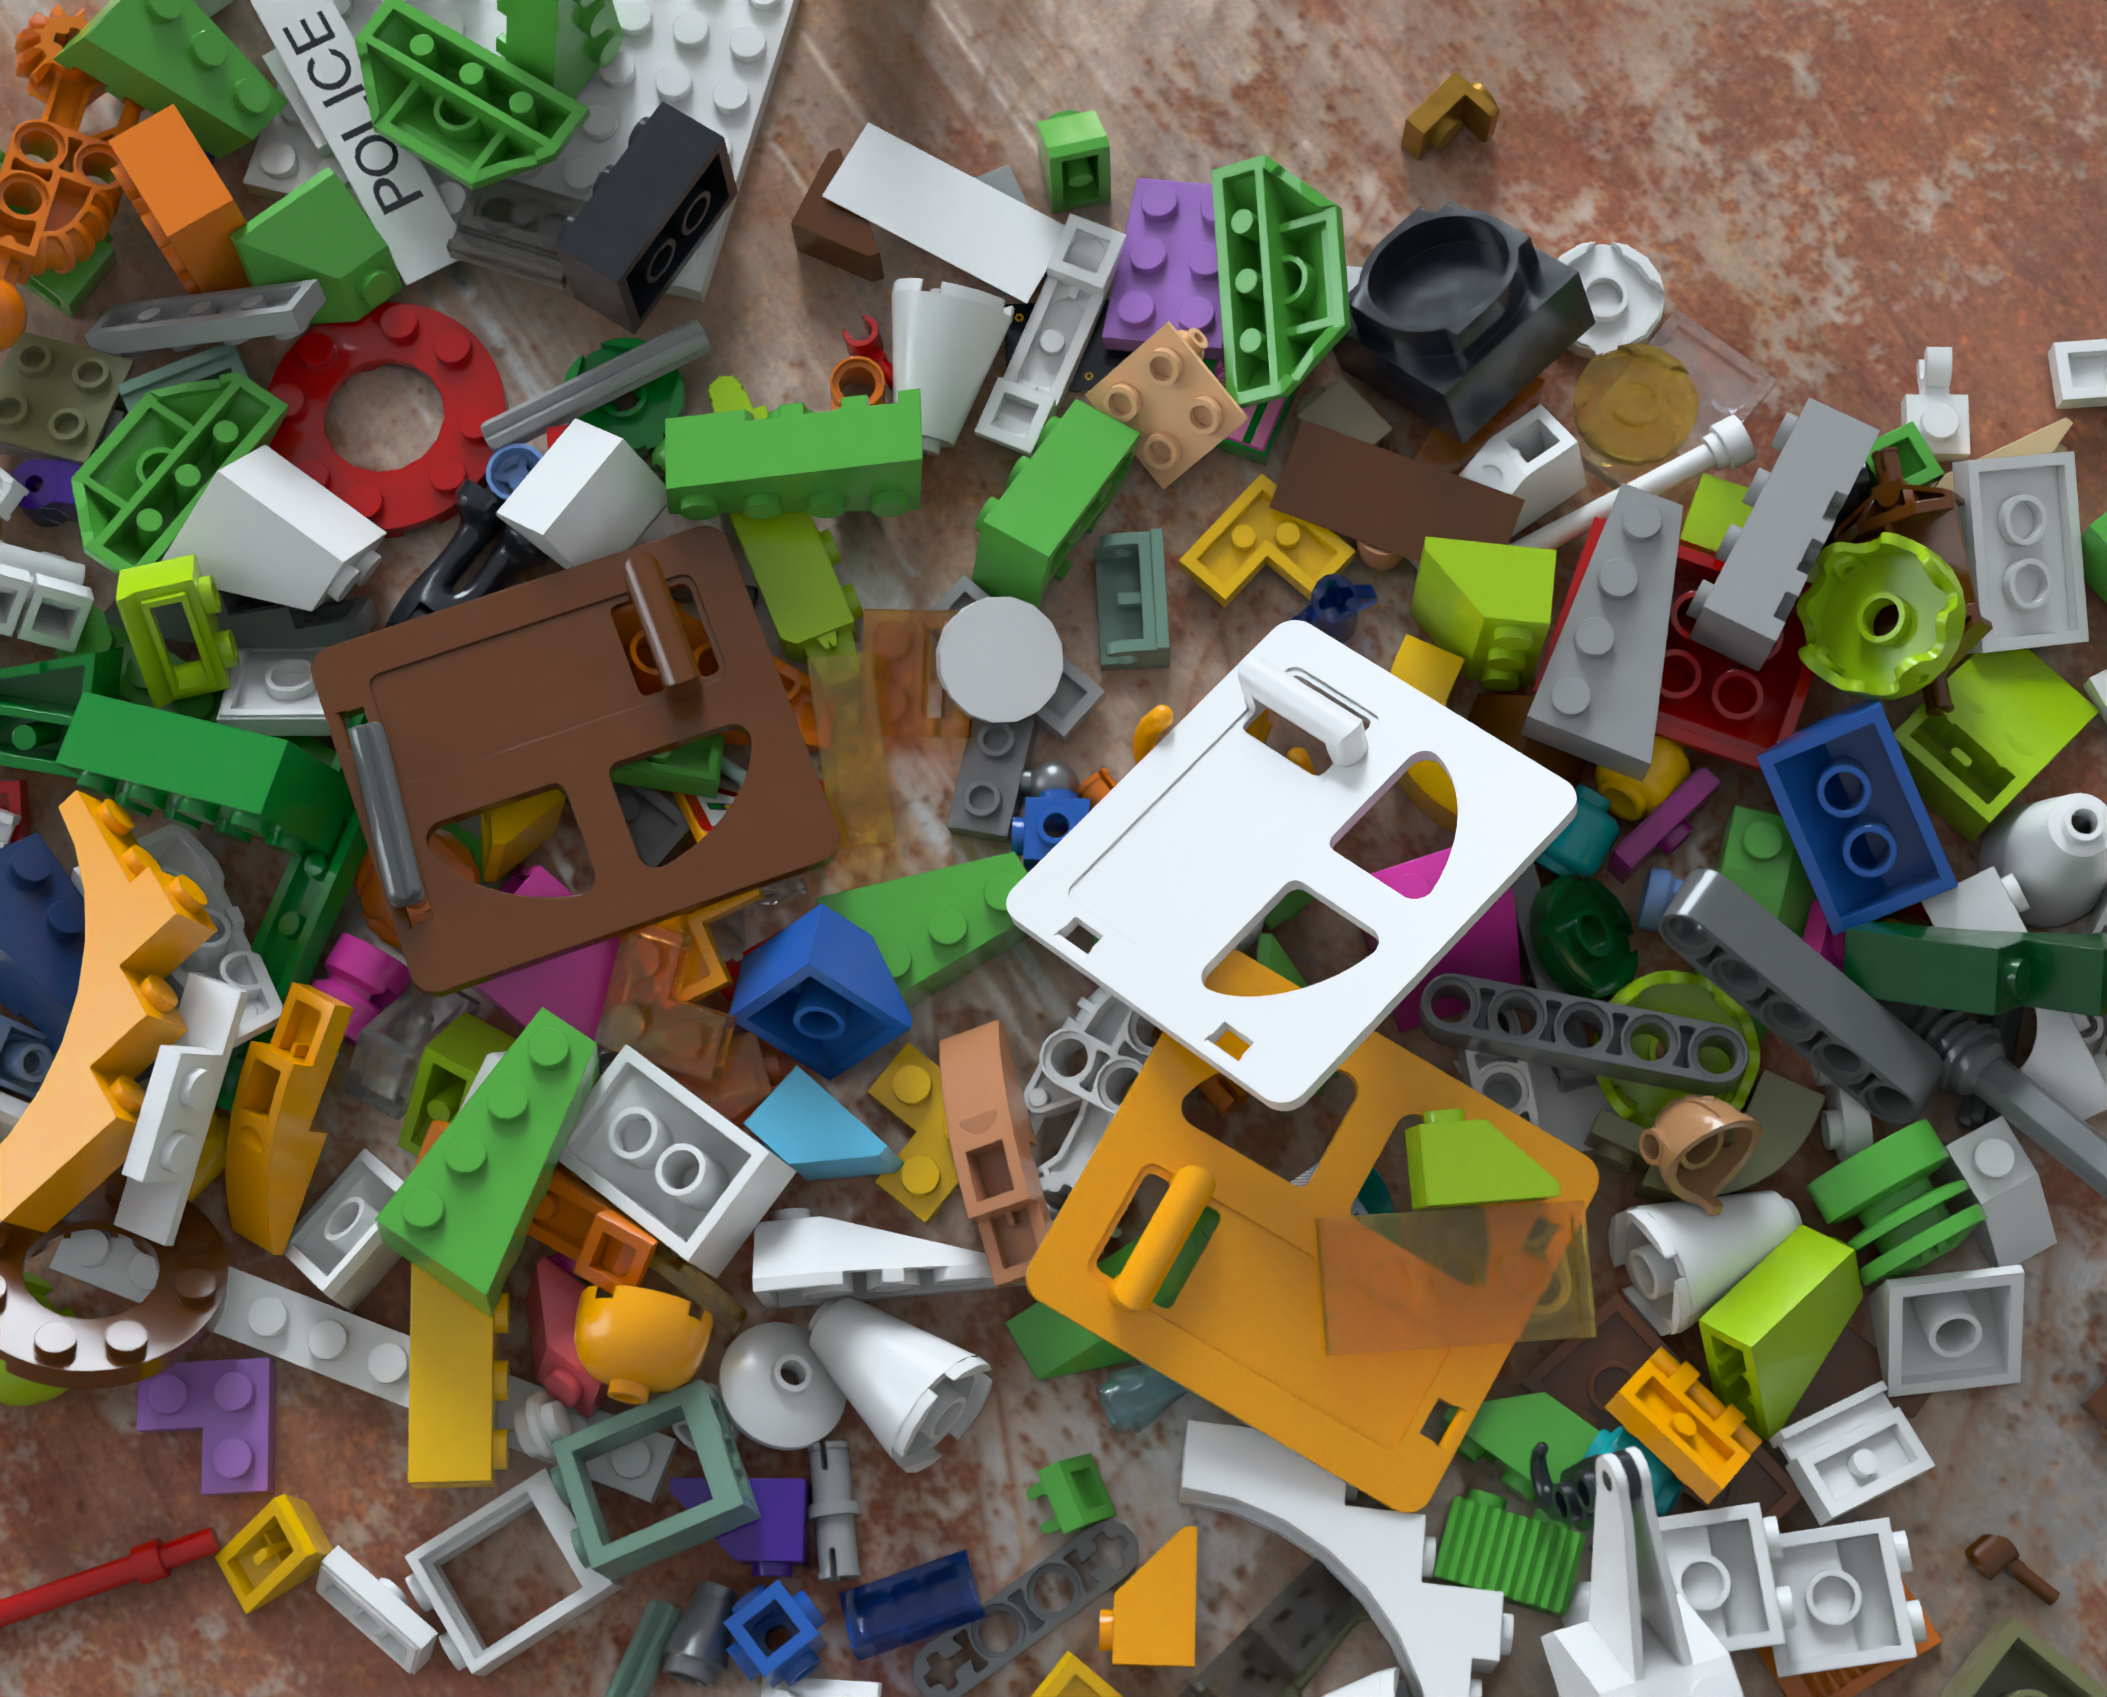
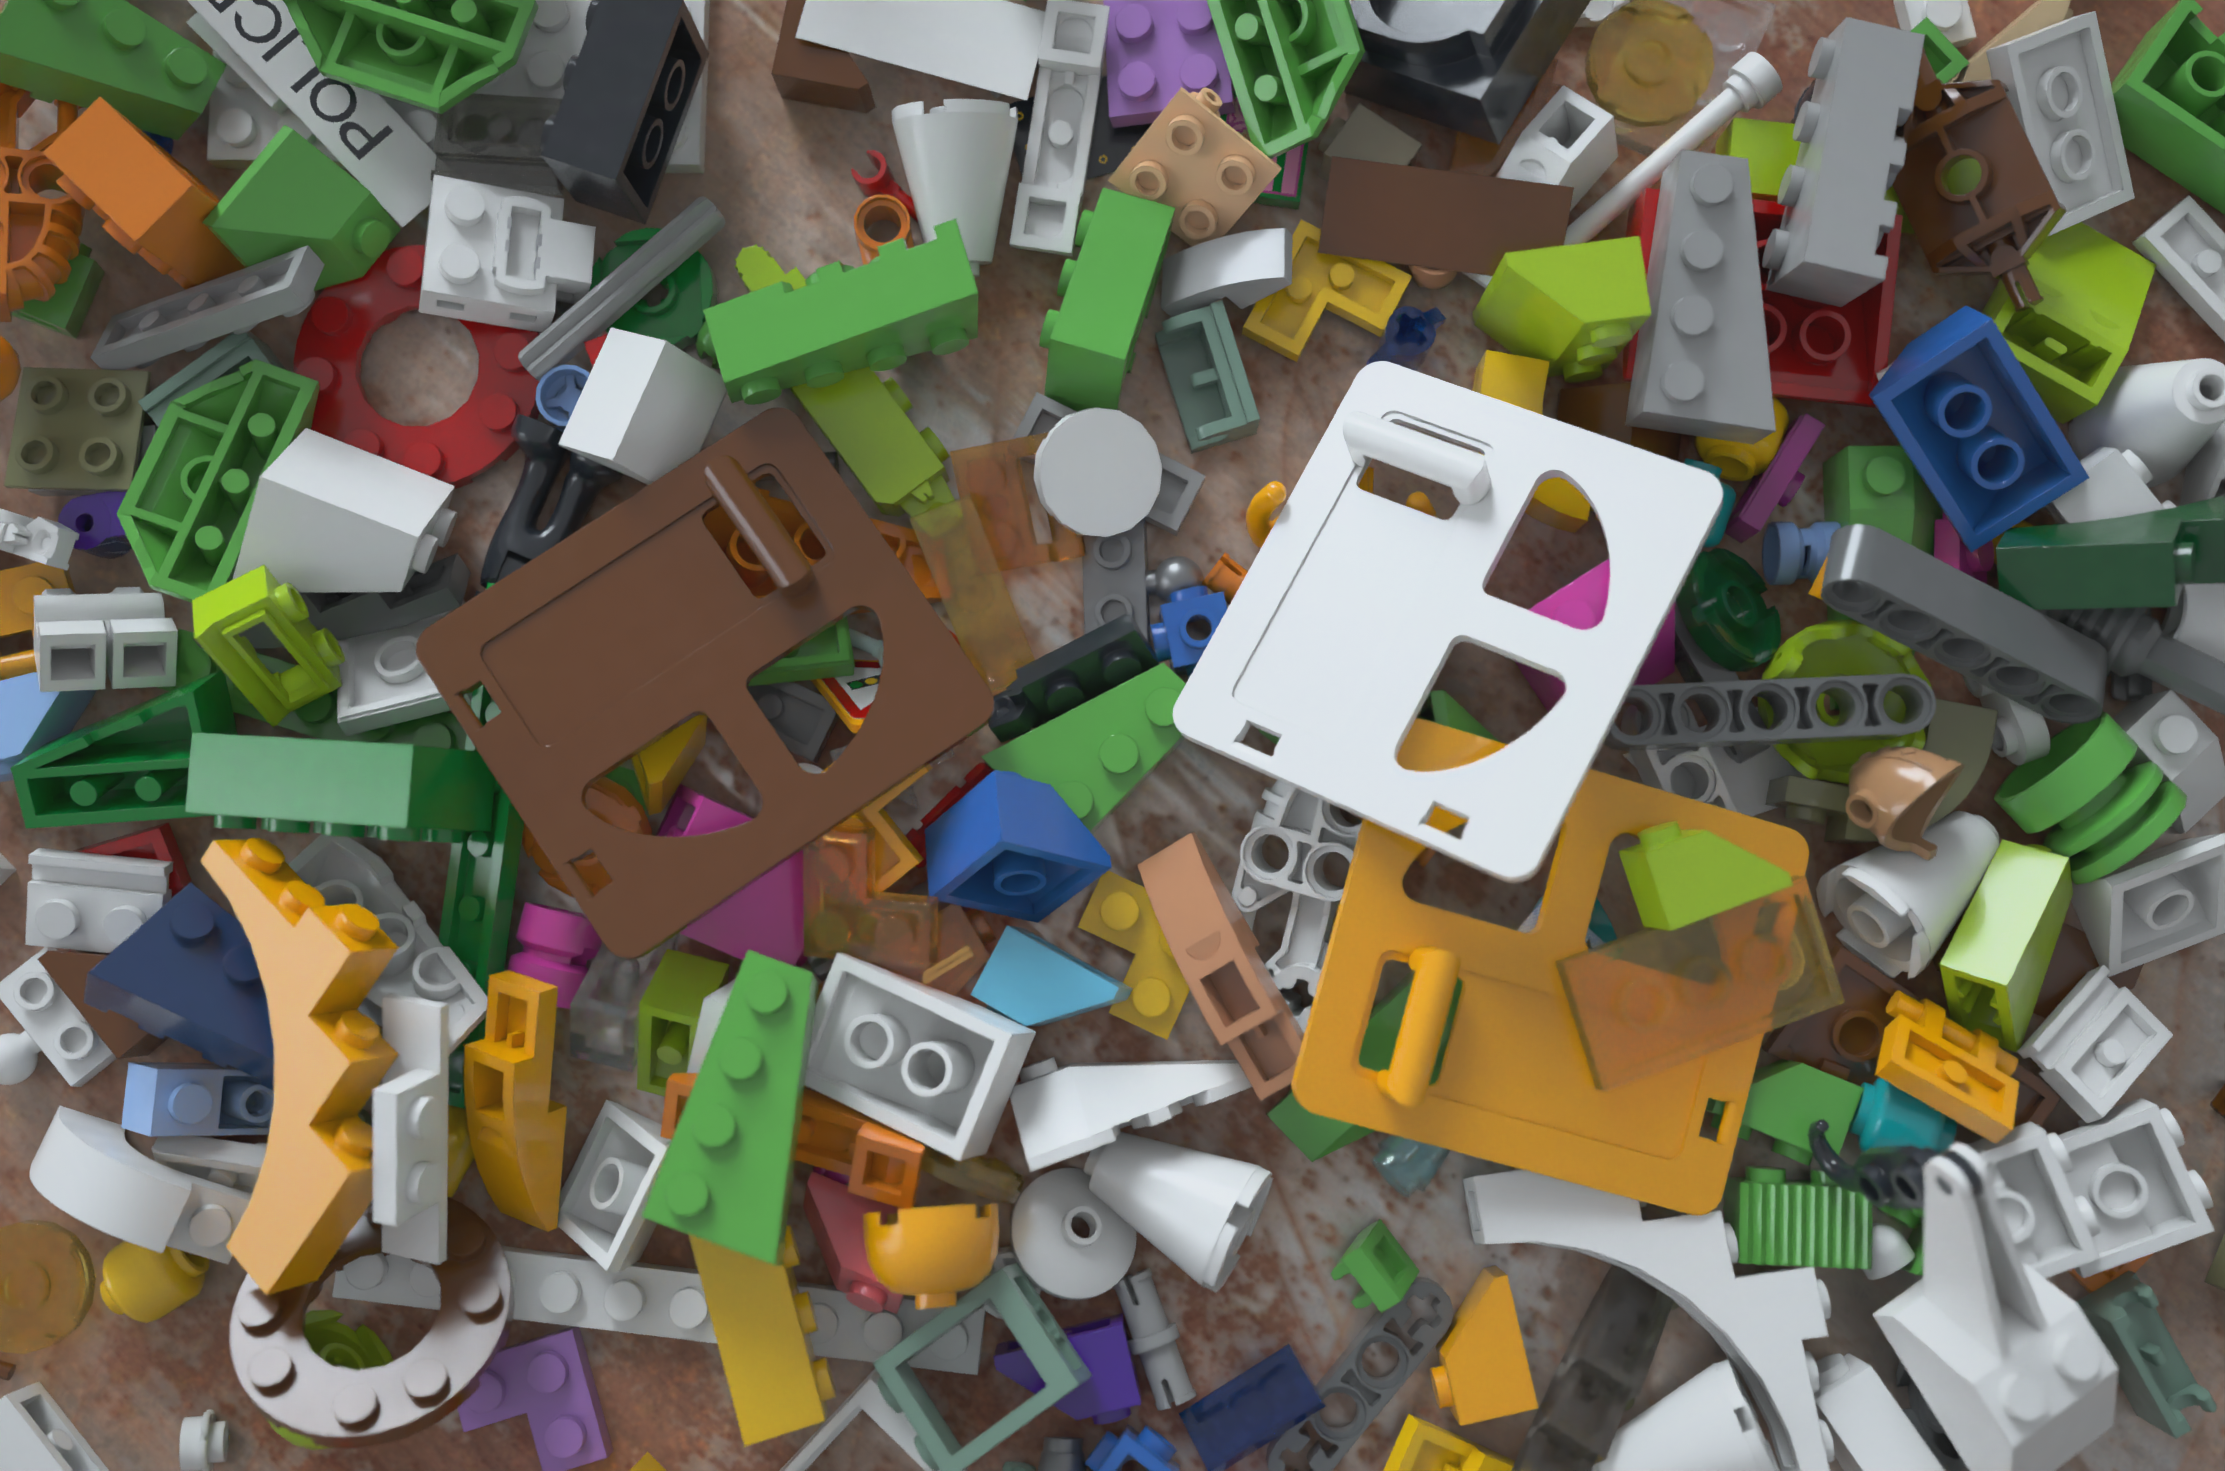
camera: 15 degrees left, 10 degrees up
dark grey axle [349,722,425,908] -> none
white plate [513,1391,572,1459] -> none
lime plate [1797,532,1966,701] -> none
none -> white piece [419,174,596,333]
none -> black hinge [988,614,1159,743]
none -> light grey slope [1161,228,1292,317]

